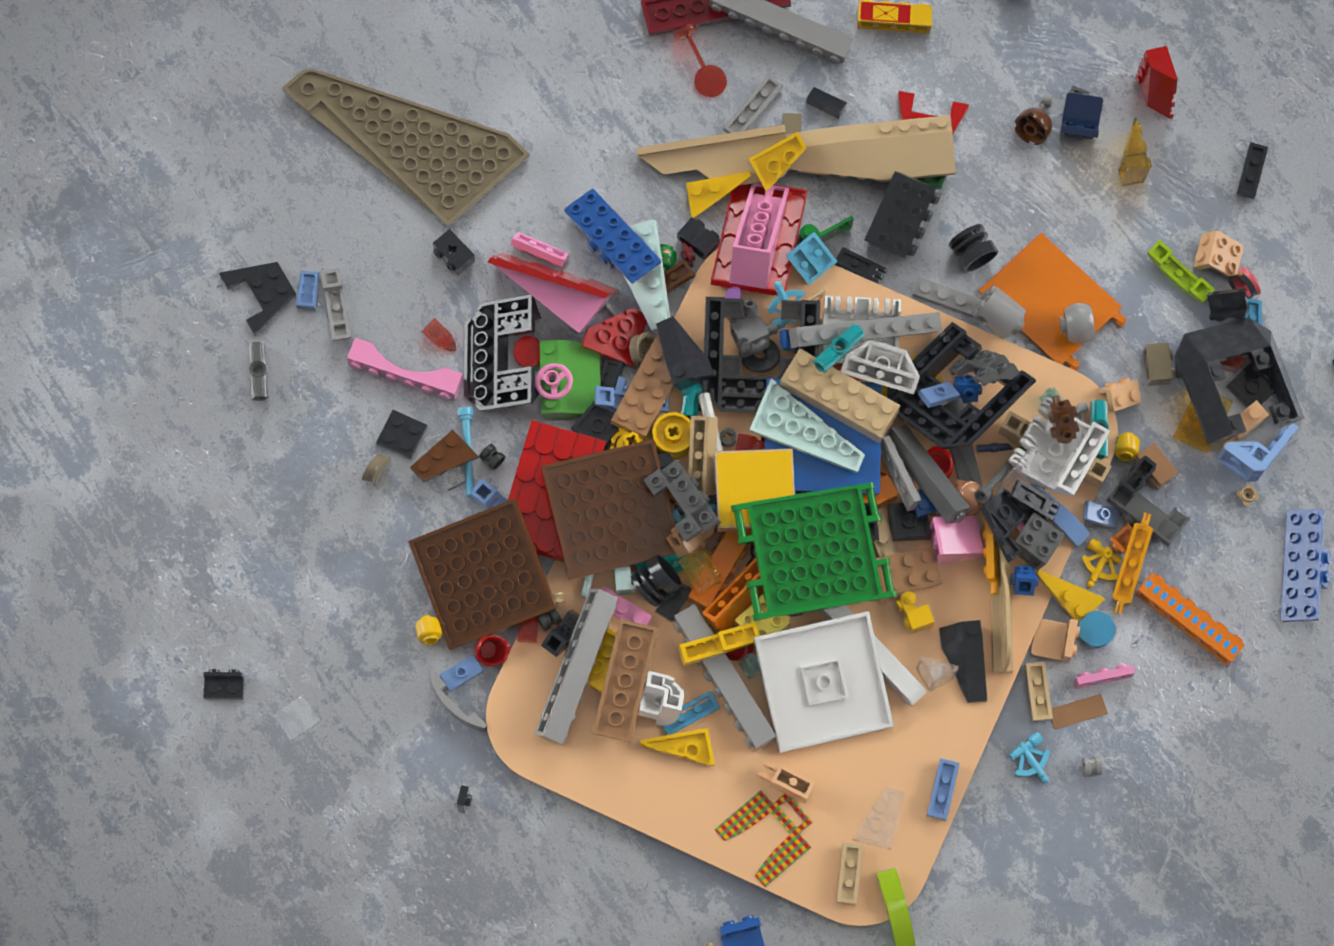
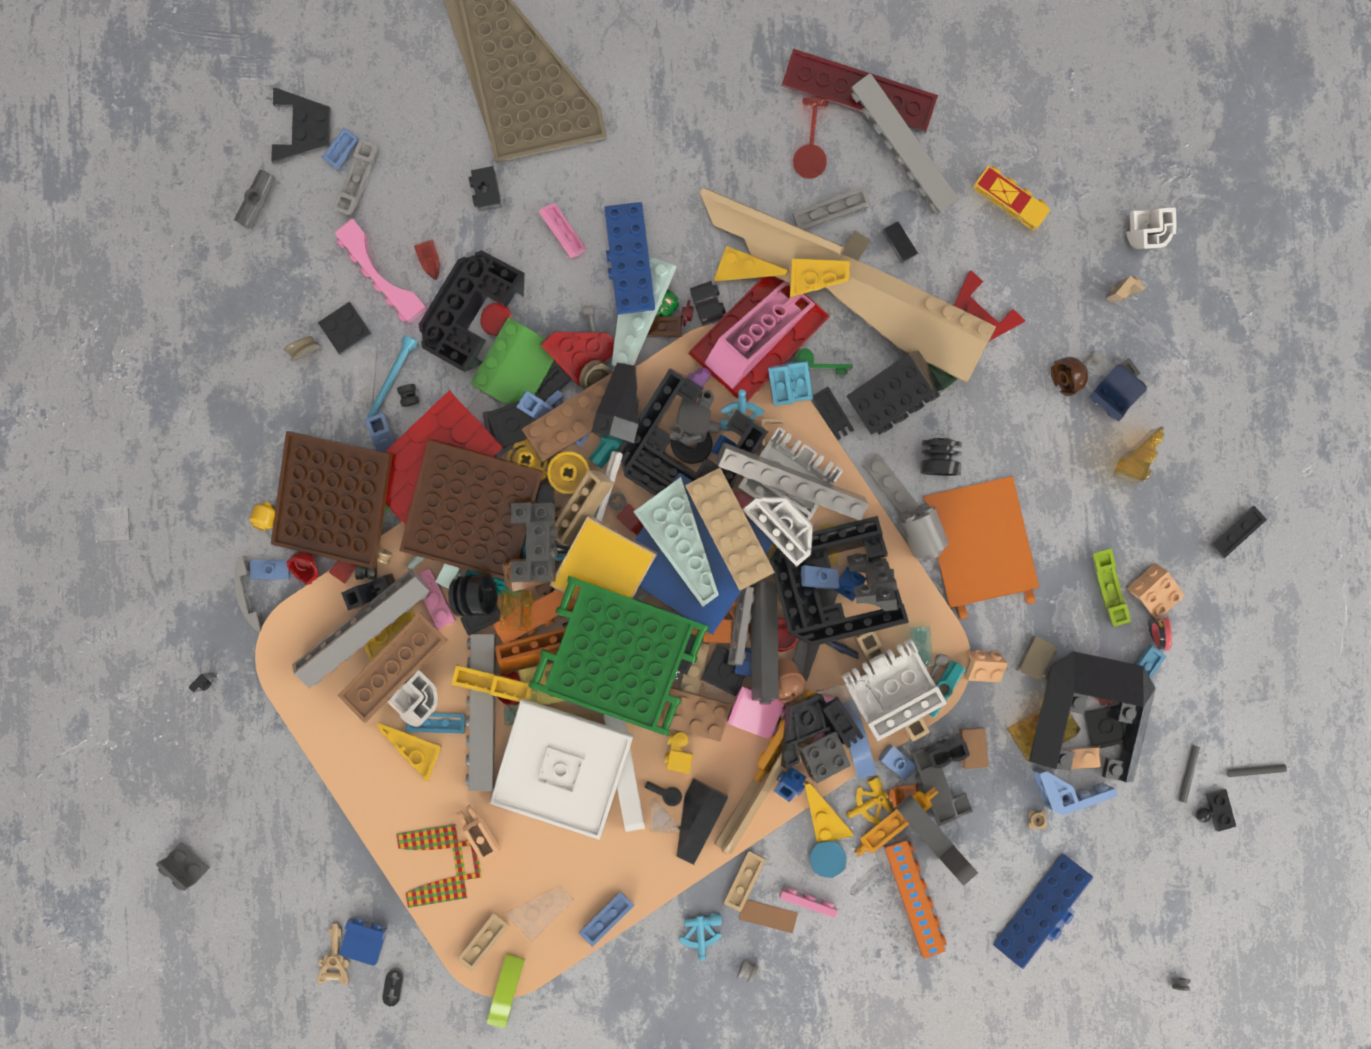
camera: 35 degrees right, 15 degrees up
black bracket [203,669,245,700] -> none
reddish brown wing [410,429,479,483] -> none
piece [487,253,618,333] -> none
bright pink piece [535,363,573,400] -> none
teal piece [813,323,865,373] -> none
dark grey piece [974,446,1025,504] -> none
light nougat bracket [1031,619,1080,663] -> none
reddish brown brick [1048,395,1079,444] -> none
light grey wheel [1059,303,1095,344] -> none
yellow head [1114,432,1140,461] -> none
red wedge [1135,46,1178,119] -> none
black bracket [1207,288,1250,322] -> none
none -> black plate [645,781,682,806]
none -> dark grey beam [896,795,978,886]
none -> tan bracket [1106,276,1145,303]

